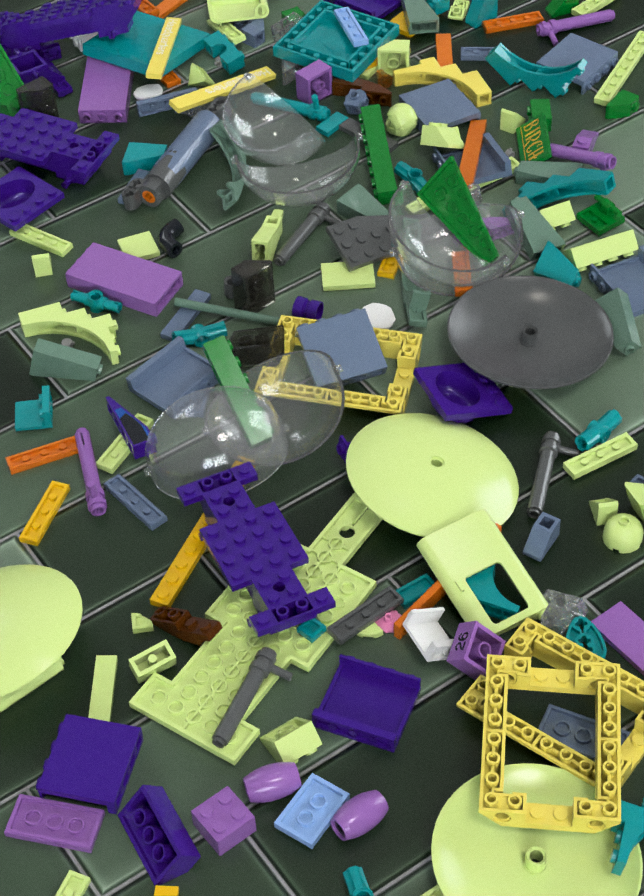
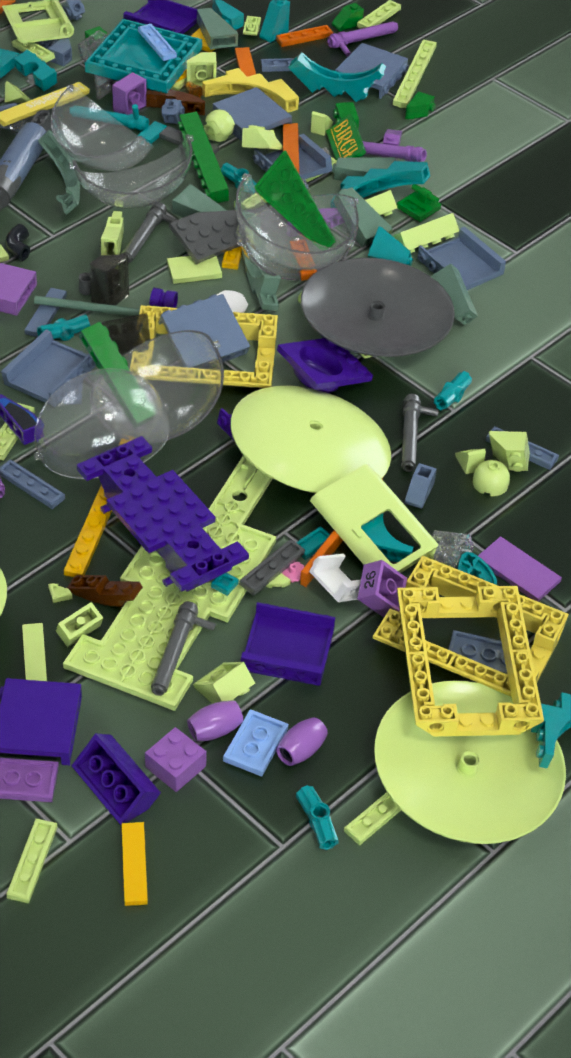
camera: 15 degrees left, 0 degrees up
yellowish green plate [563,432,638,480] -> none

